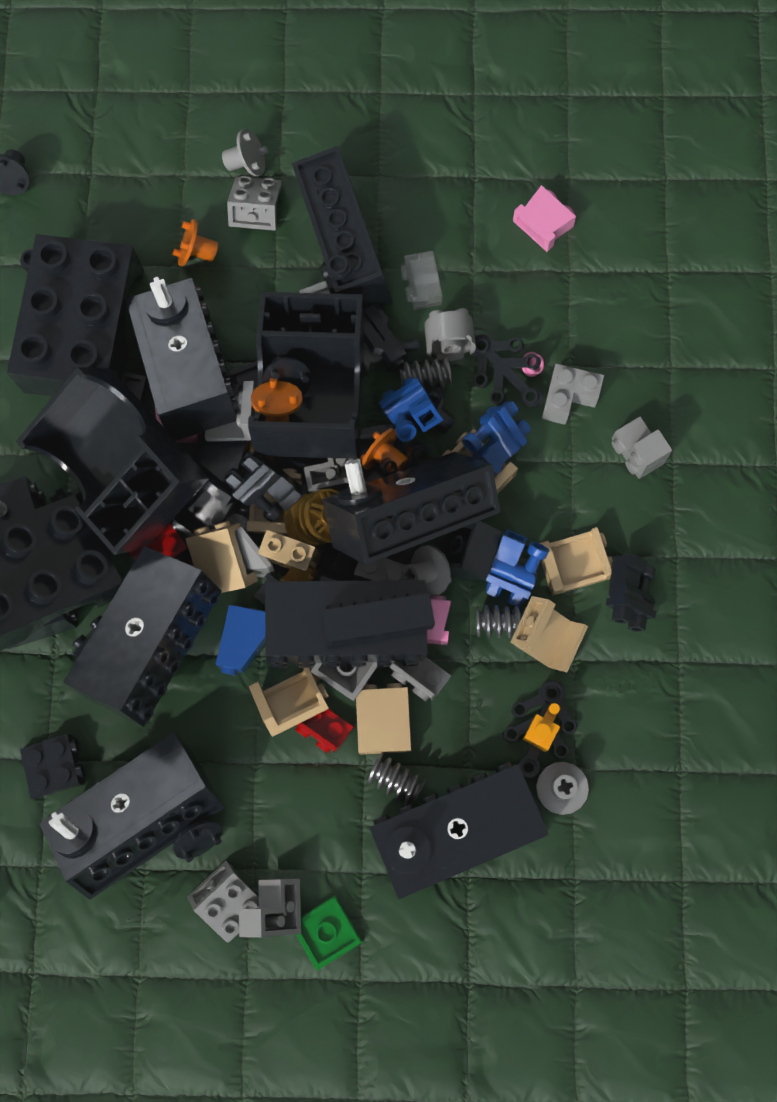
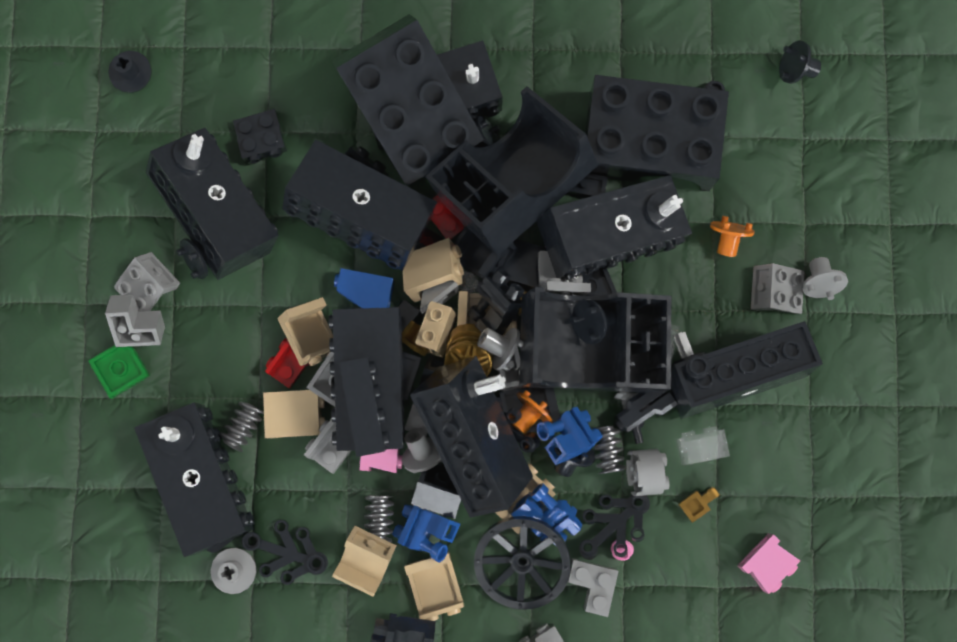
camera: 85 degrees right, 5 degrees up
orange piece [251,378,303,422] -> none
light orange brick [522,703,560,752] -> none
none -> black wheel [474,516,571,610]
none -> light grey piece [477,328,524,370]
none -> pearl gold plate [678,487,720,523]

